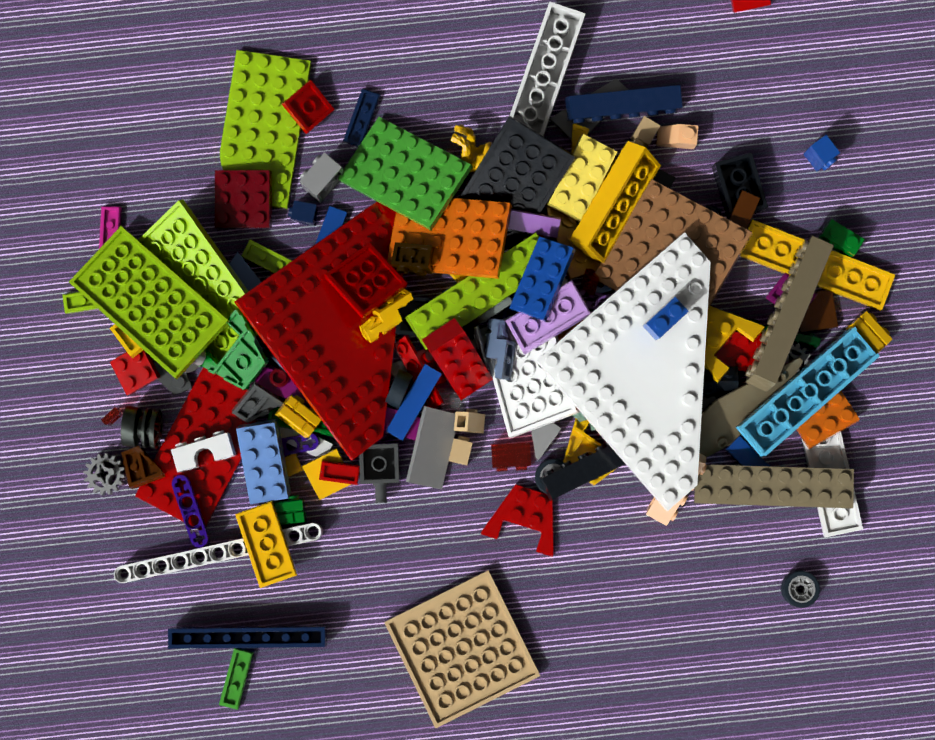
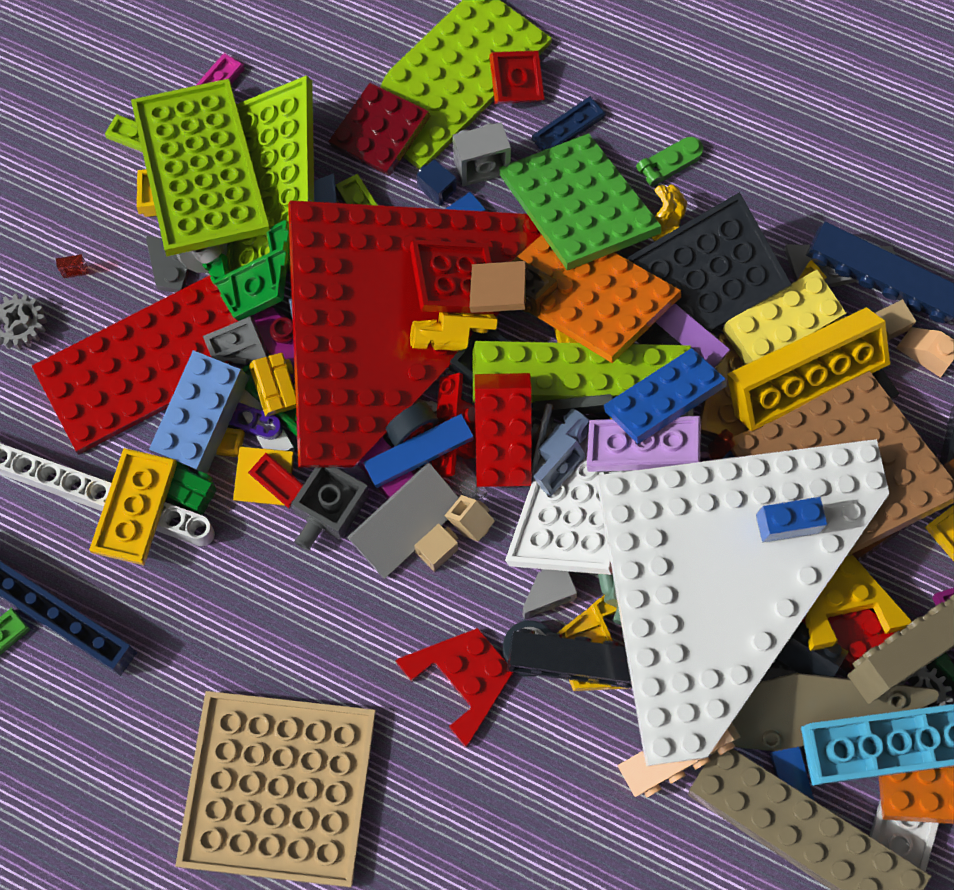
camera: 30 degrees right, 15 degrees down
red plate [110,350,161,396] -> none
pearl dark grey wheel [121,406,163,449] -> none
reddish brown wing [121,446,166,489] -> none
white arch [171,430,236,472] -> none
dark purple beam [172,475,209,548] -> none
clear red brick [491,442,531,472] -> none
white brick [510,2,586,136] -> none
none -> medium nougat tile [470,261,527,313]
none -> bright green plate [636,137,703,187]

